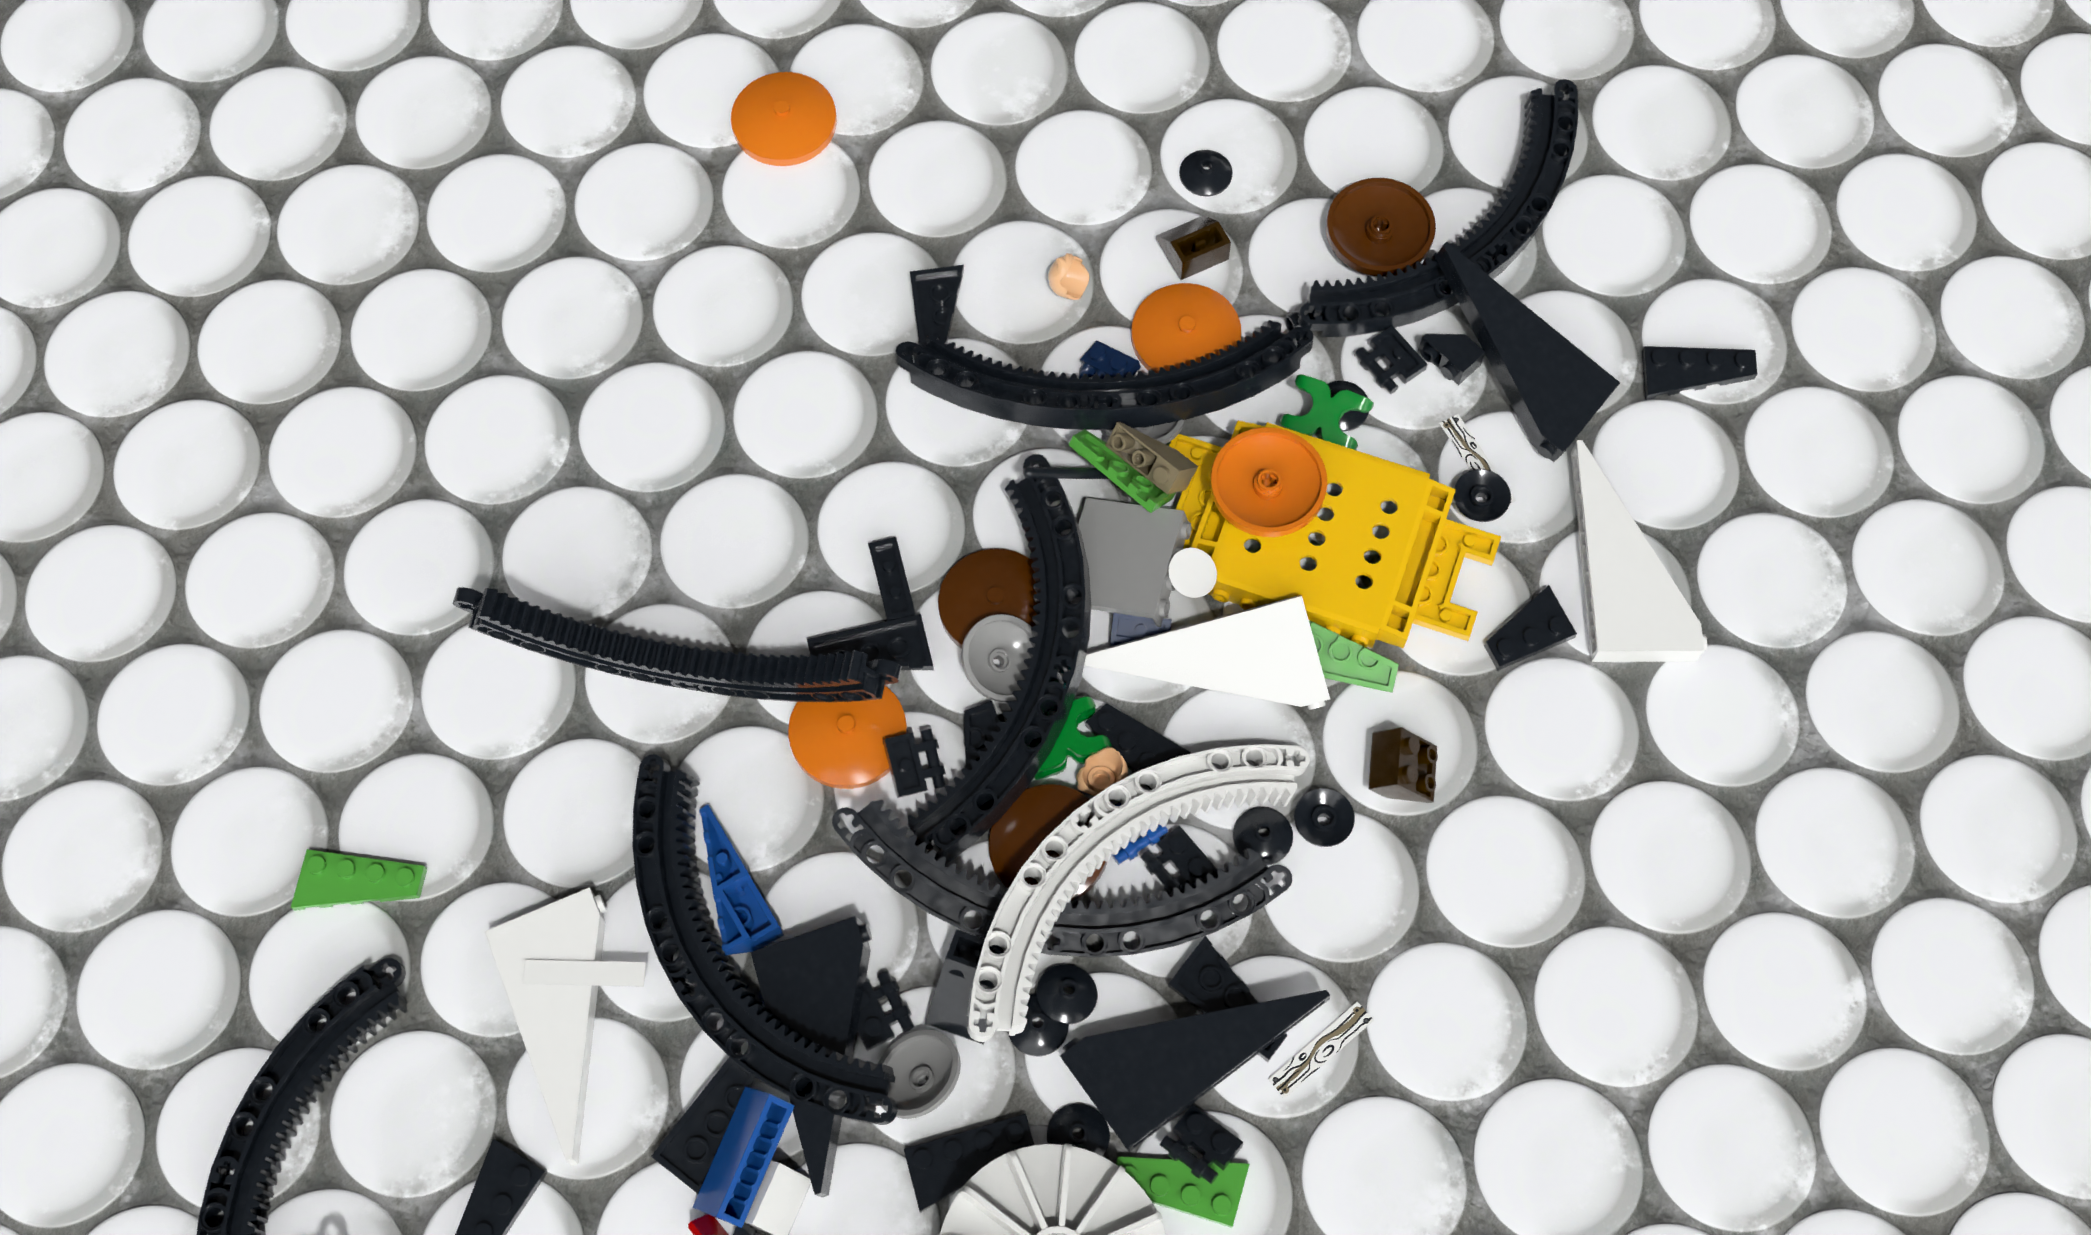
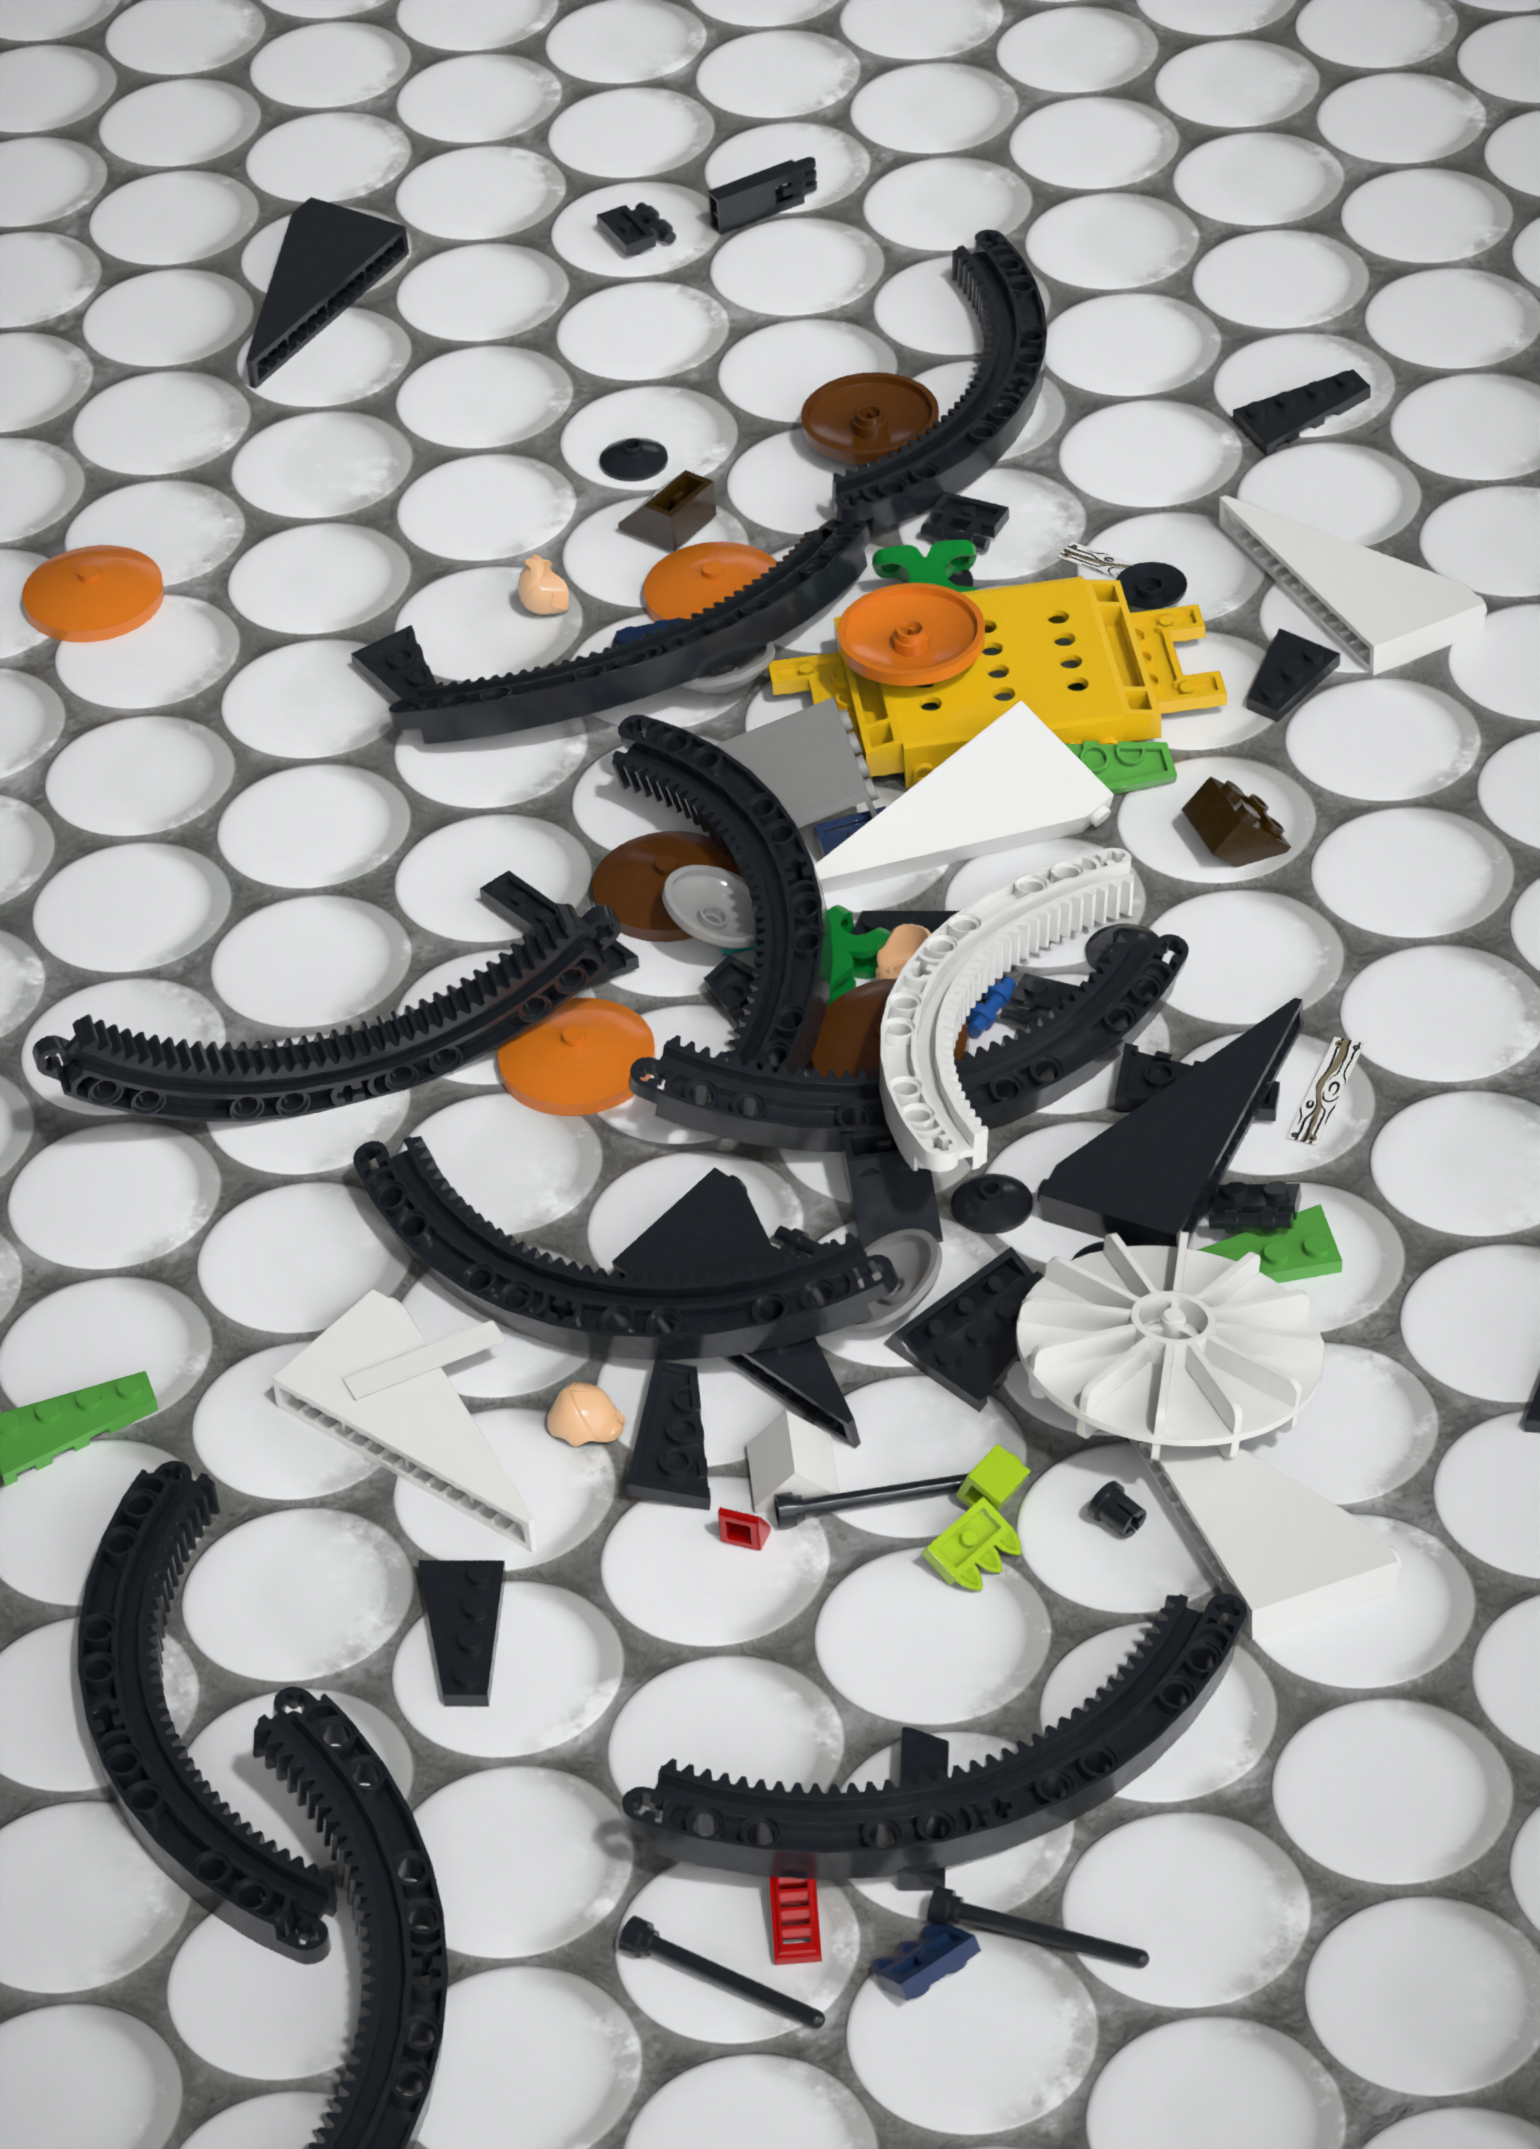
camera: 25 degrees left, 25 degrees down
blue brick [692,1087,795,1228] -> none
blue wedge [699,805,784,955] -> none
black plate [883,729,946,798] -> none
black piece [1023,467,1109,479] -> none
black dish [1036,964,1098,1024] -> none
bright green wing [1069,429,1176,513] -> none
dark tan slope [1105,422,1198,495] -> none
white sticker [1168,548,1217,598] -> none
black dish [1294,788,1355,847] -> none
black slope [1418,334,1486,386] -> none
black slope [1435,242,1620,462] -> none
none -> light nougat hair [547,1382,625,1447]
none -> black slope [885,1246,1033,1368]

